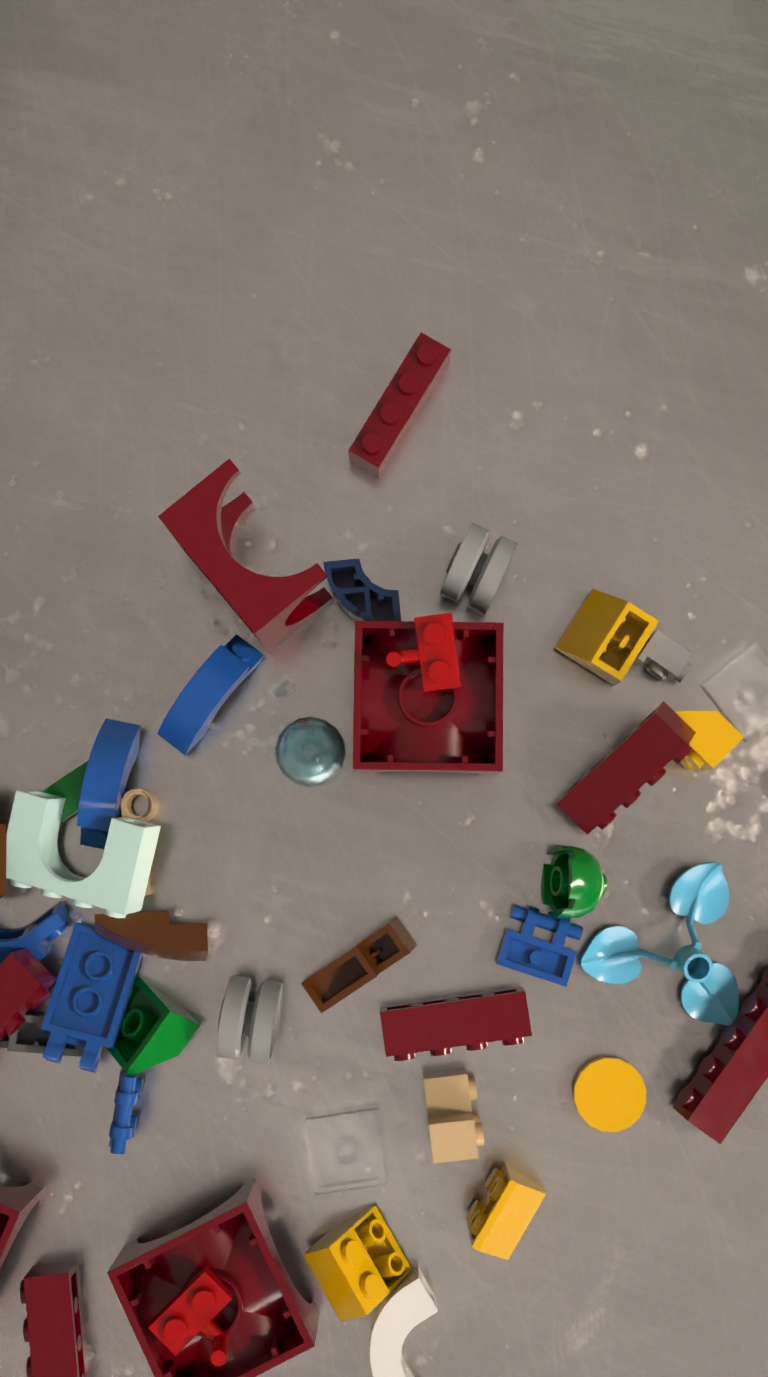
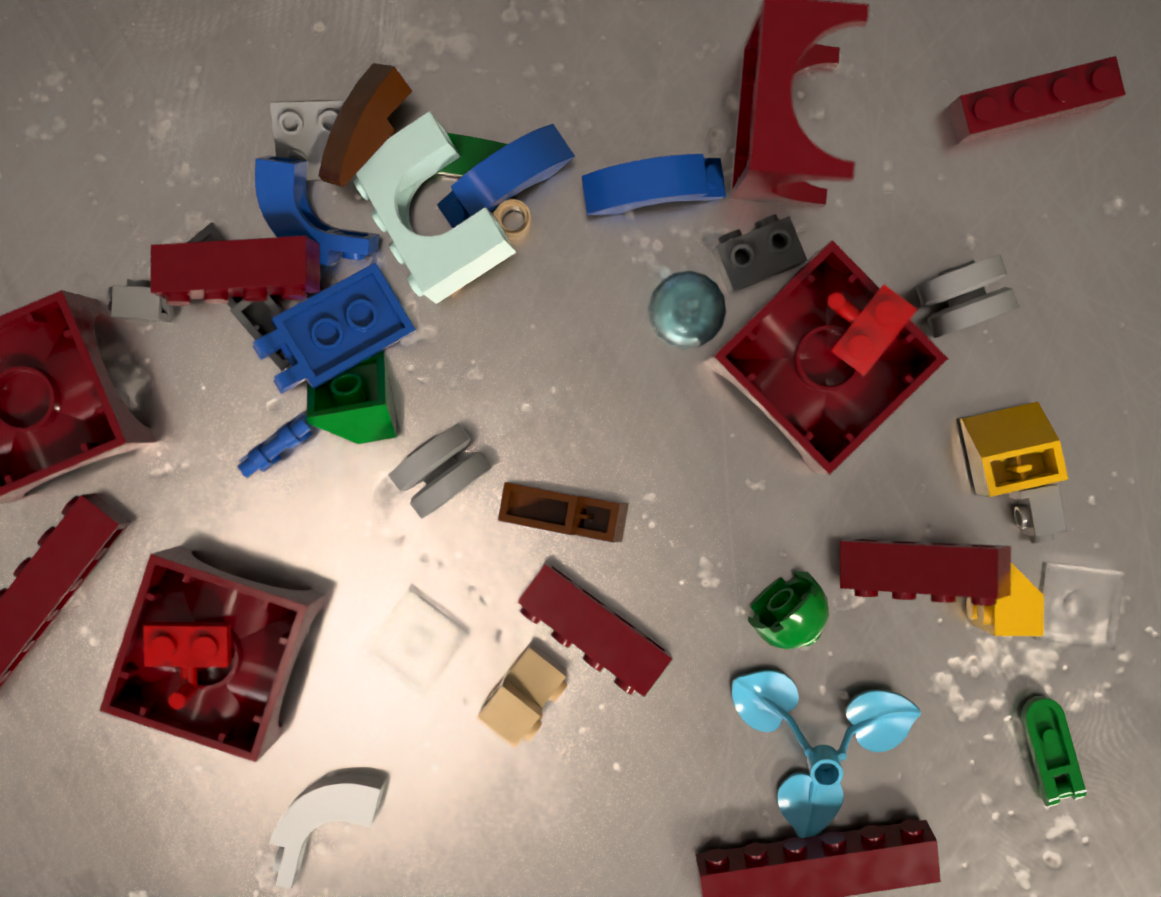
camera: 40 degrees right, 5 degrees up
reddish brown slope [95,911,208,961] -> none
yellow slope [303,1205,412,1321] -> none
dark blue brick [323,559,401,621] -> none
yellow slope [466,1161,546,1260] -> none
blue plate [496,904,583,987] -> none
yellow tile [573,1056,646,1132] -> none
none -> dark grey brick [712,214,807,294]

